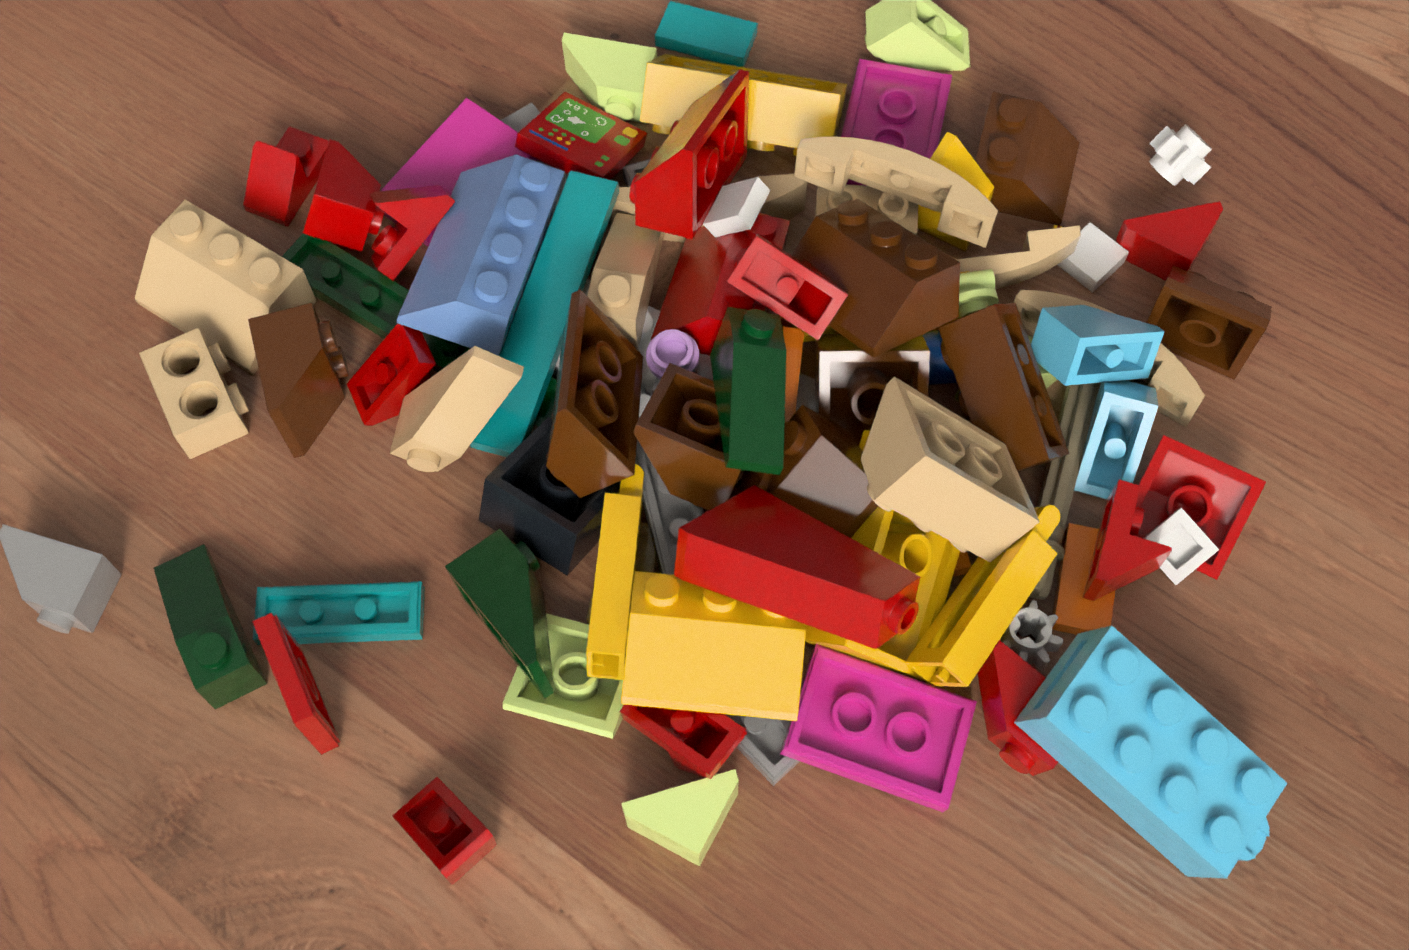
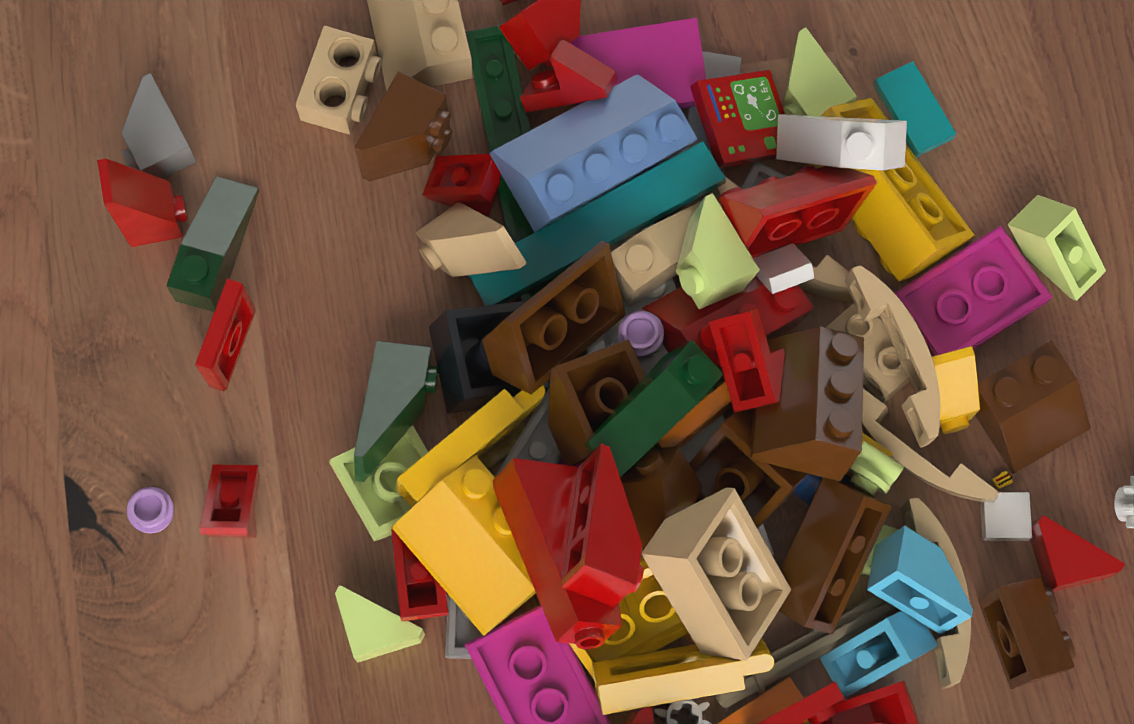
camera: 40 degrees right, 10 degrees up
teal tile [253,581,425,645] -> none
none -> red slope [97,158,188,247]
none -> lavender plate [127,487,174,534]
none -> red slope [561,443,644,607]
none -> yellowish green slope [676,193,760,309]
none -> white slope [776,114,907,170]

